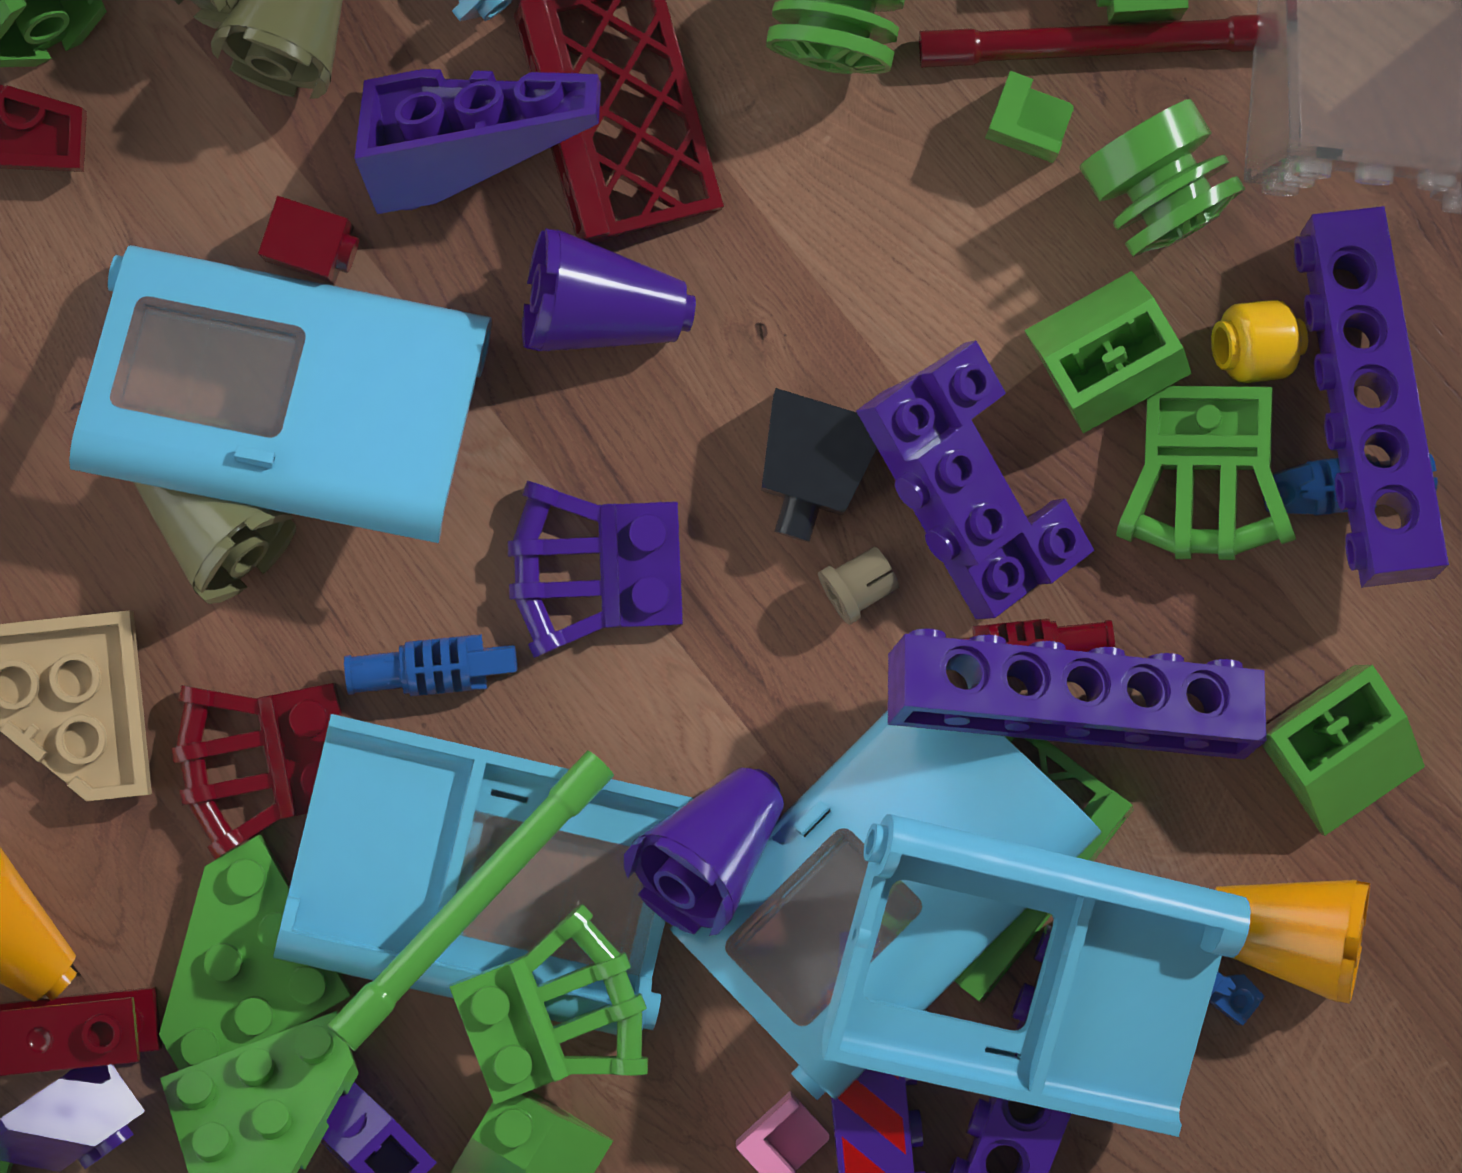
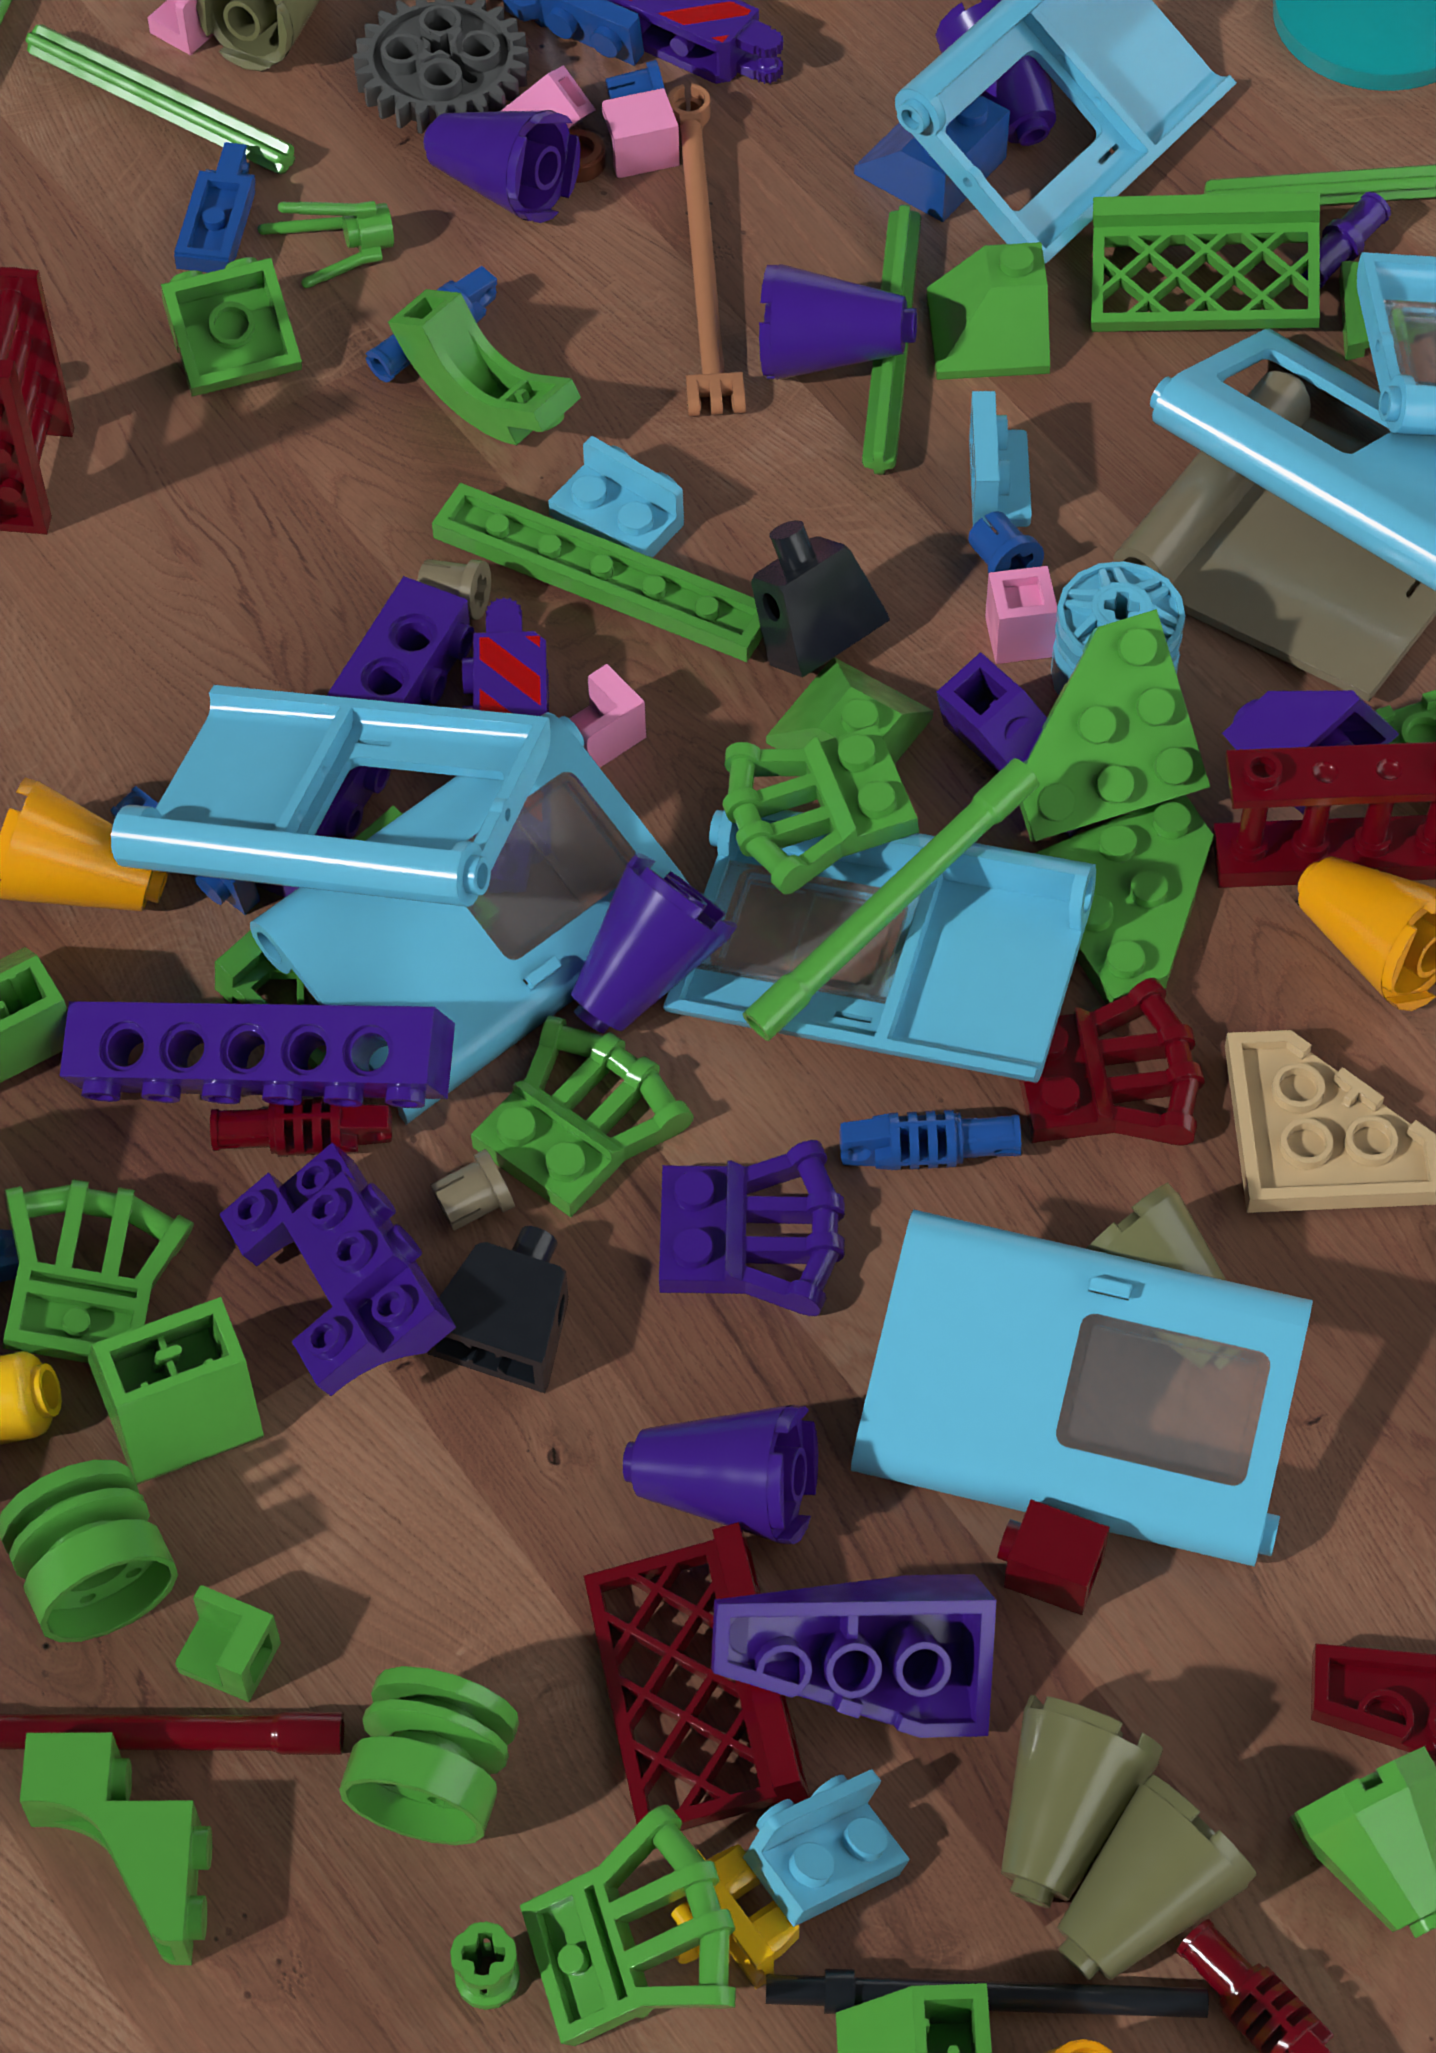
camera: 175 degrees left, 30 degrees down
none -> bright green plate [471,1015,694,1217]

